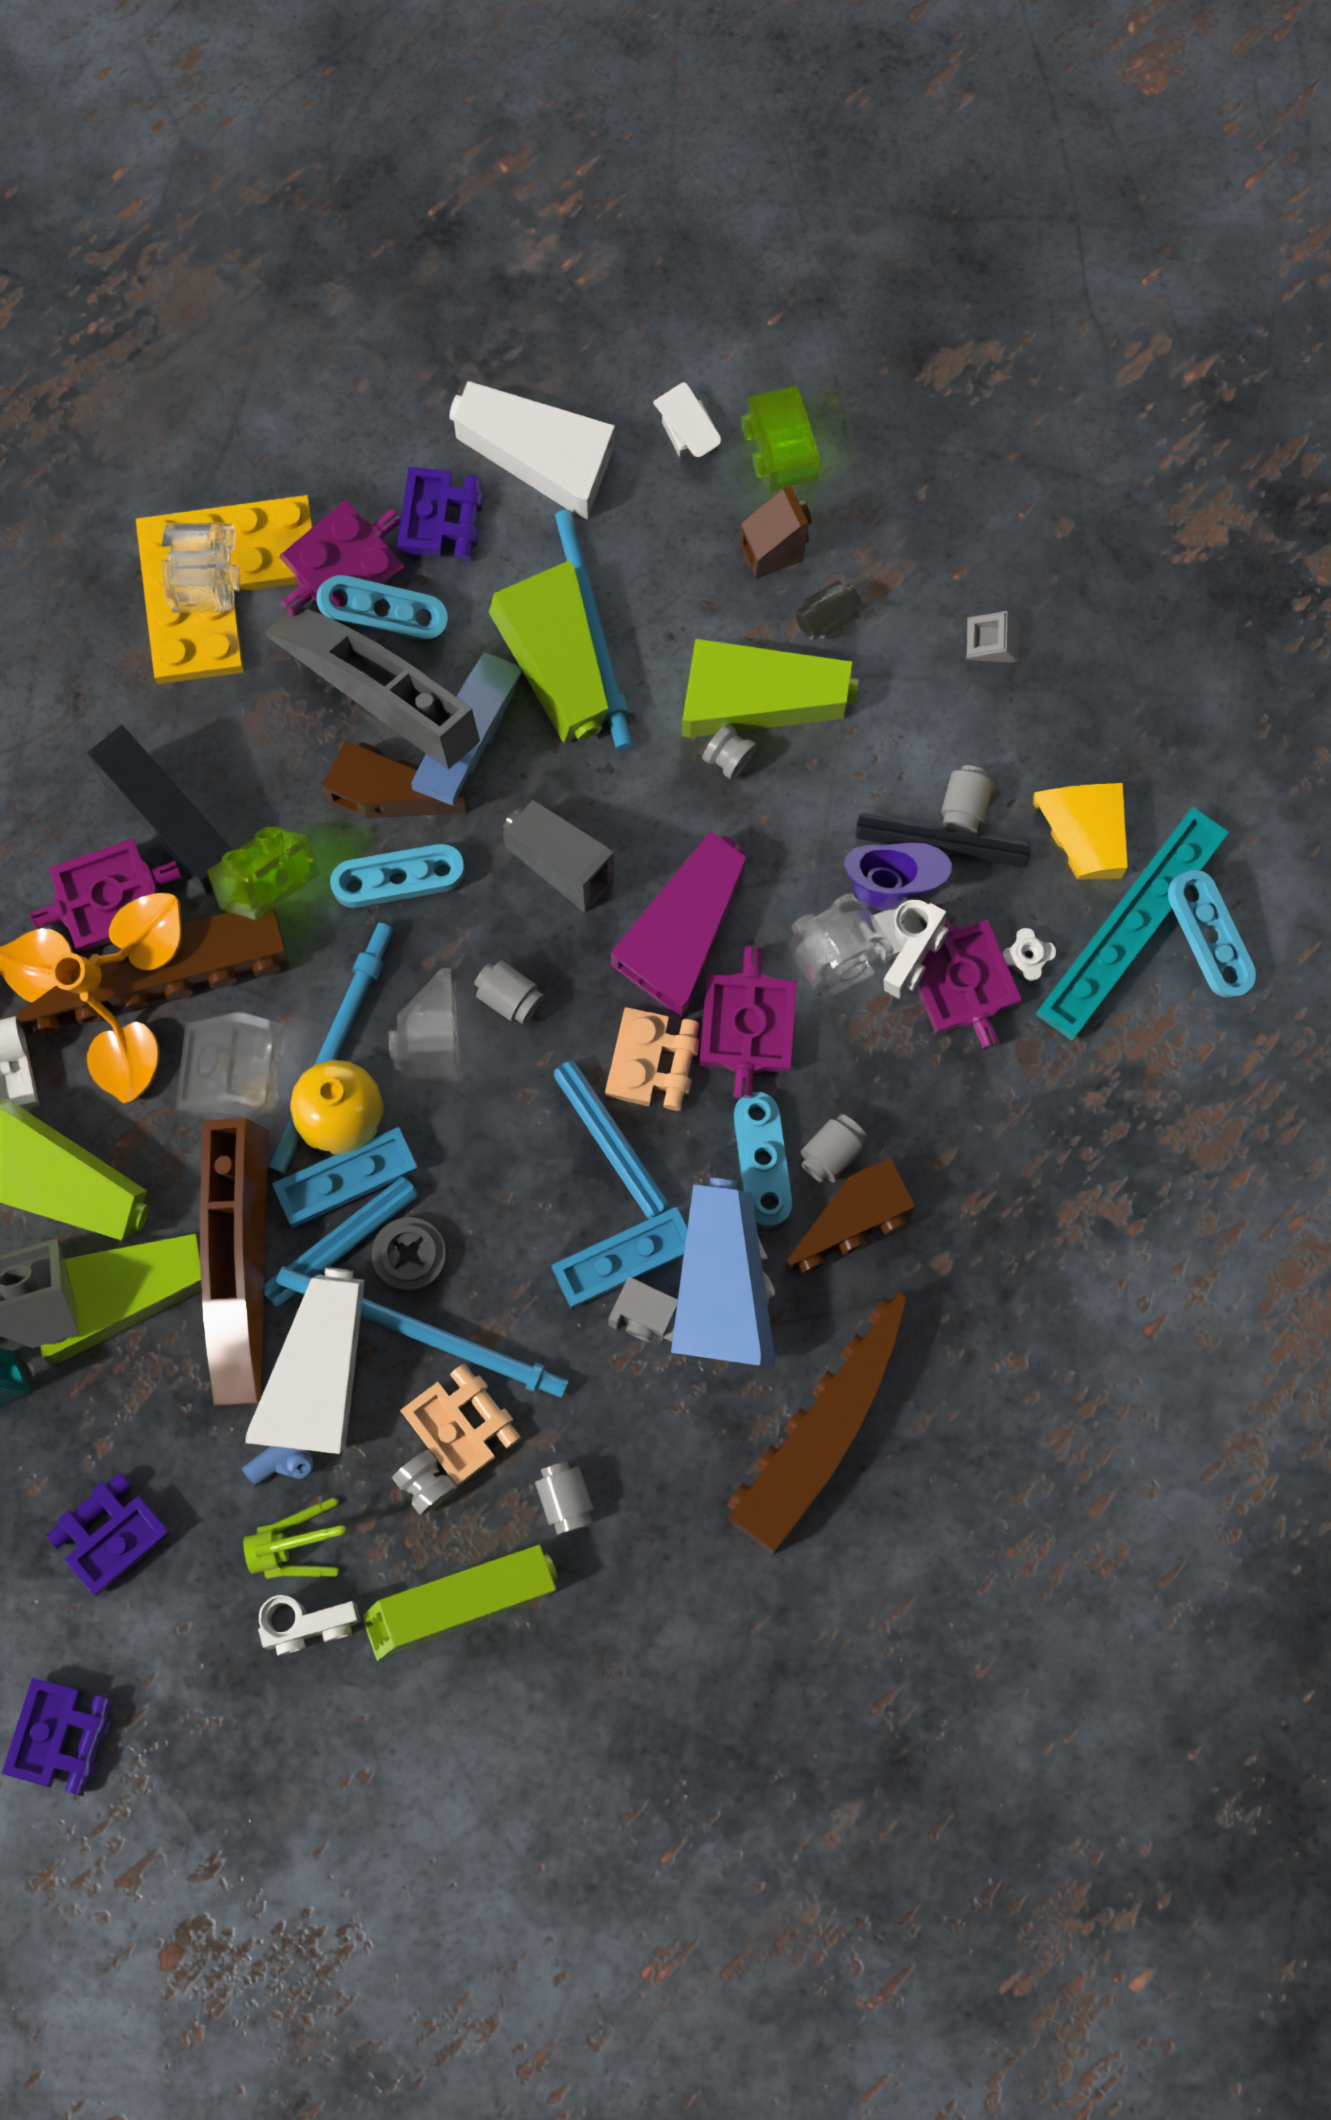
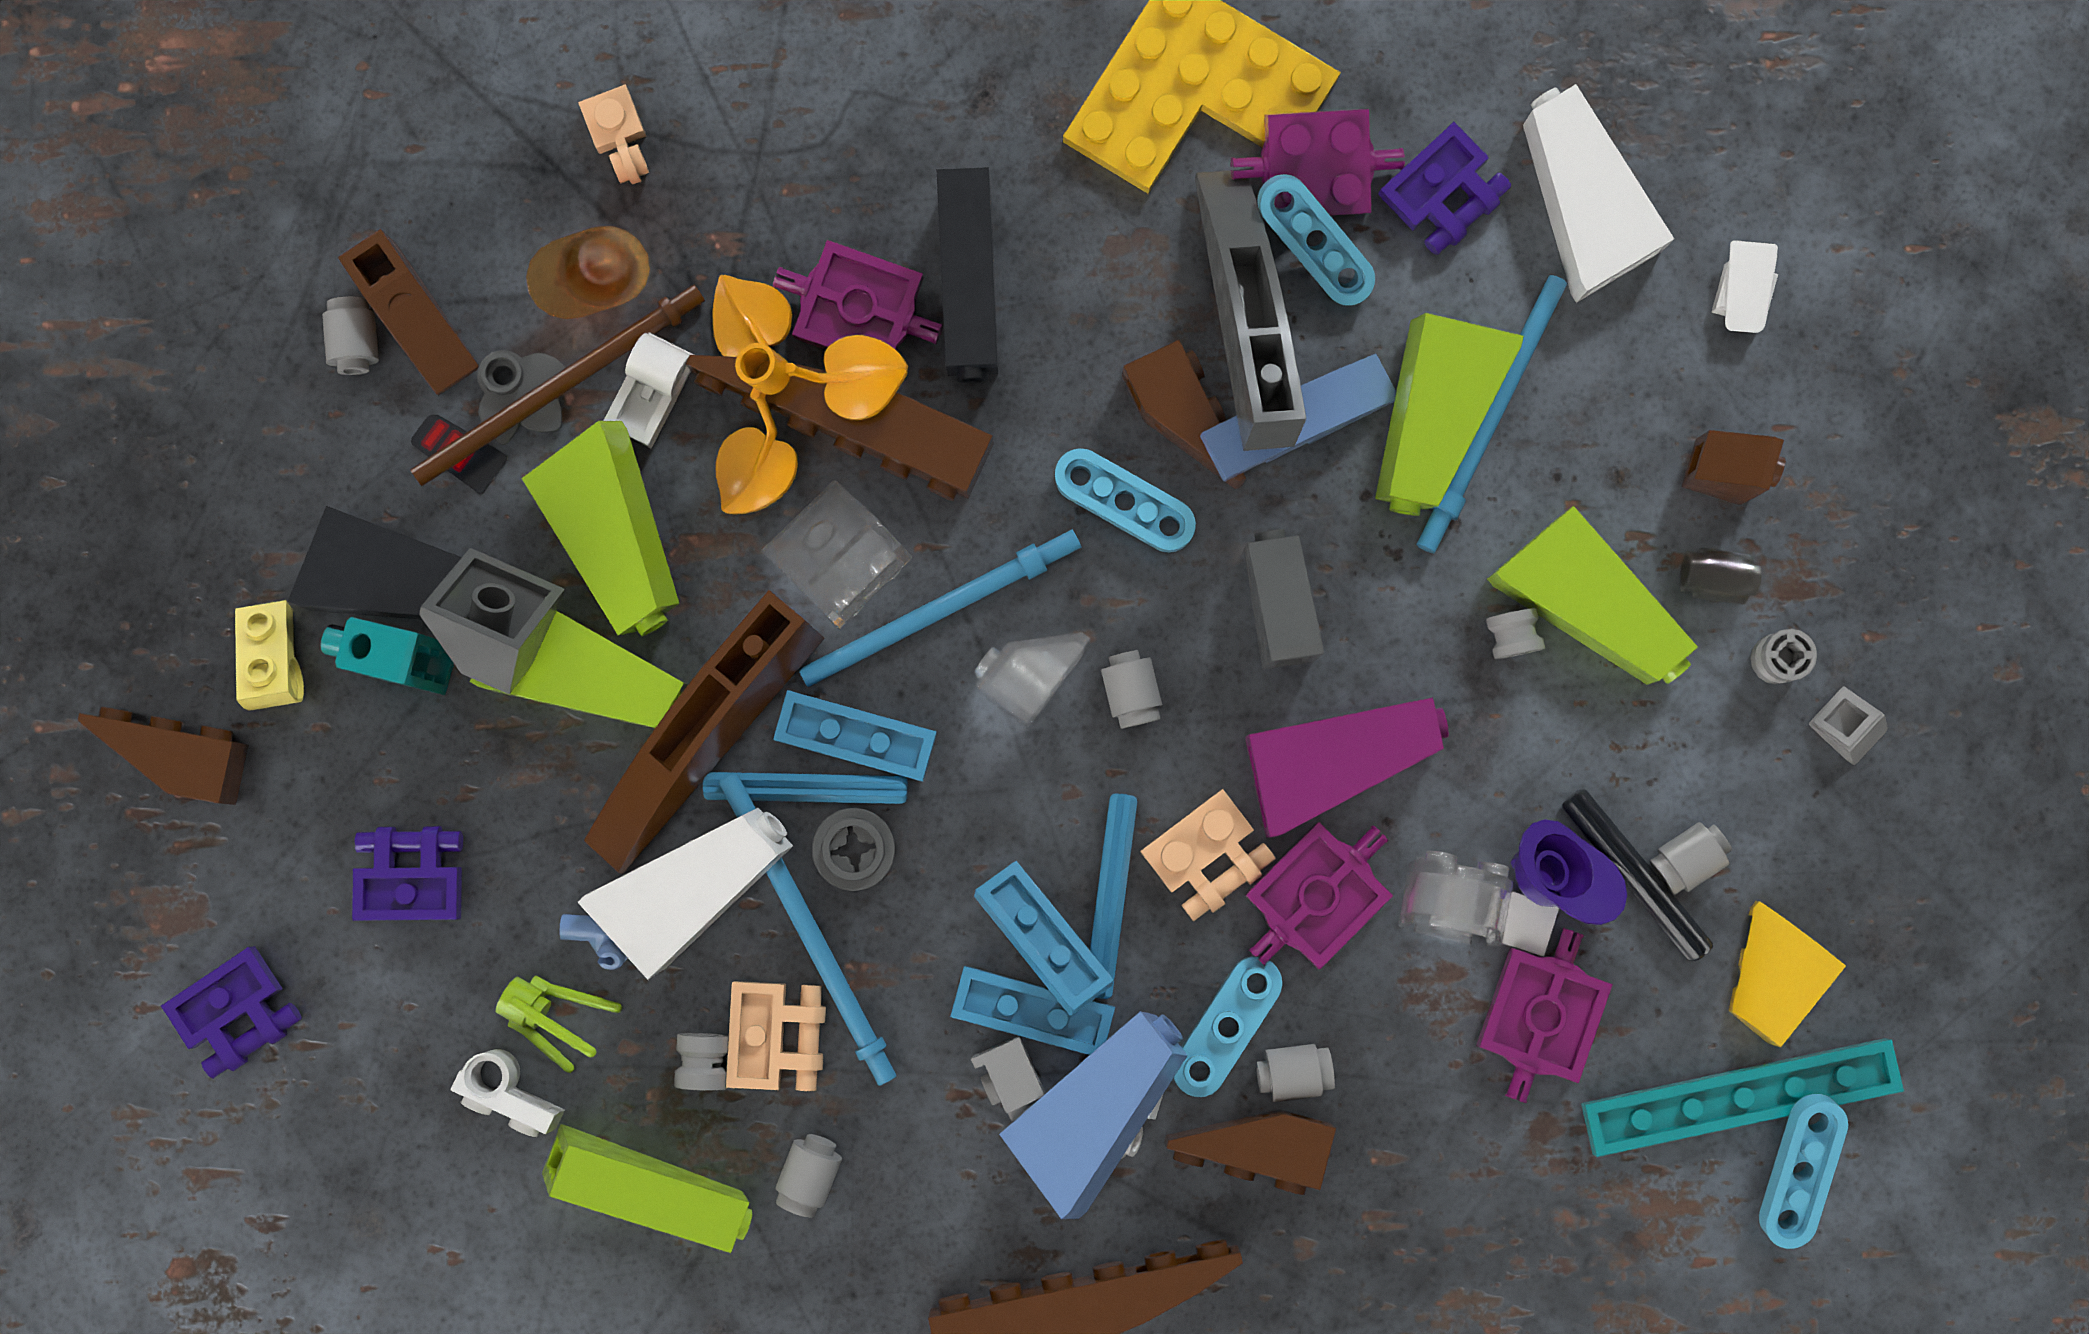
camera: 45 degrees right, 10 degrees up
clear brick [162,522,240,613] -> none
clear neon green brick [207,826,319,920] -> none
yellow cylinder [290,1059,384,1155] -> none
clear neon green brick [741,385,821,492] -> none
white plate [884,900,949,999] -> none
white plate [1003,928,1056,981] -> none
none -> dark azure plate [974,861,1114,1016]
none -> light grey wheel [1750,629,1817,684]

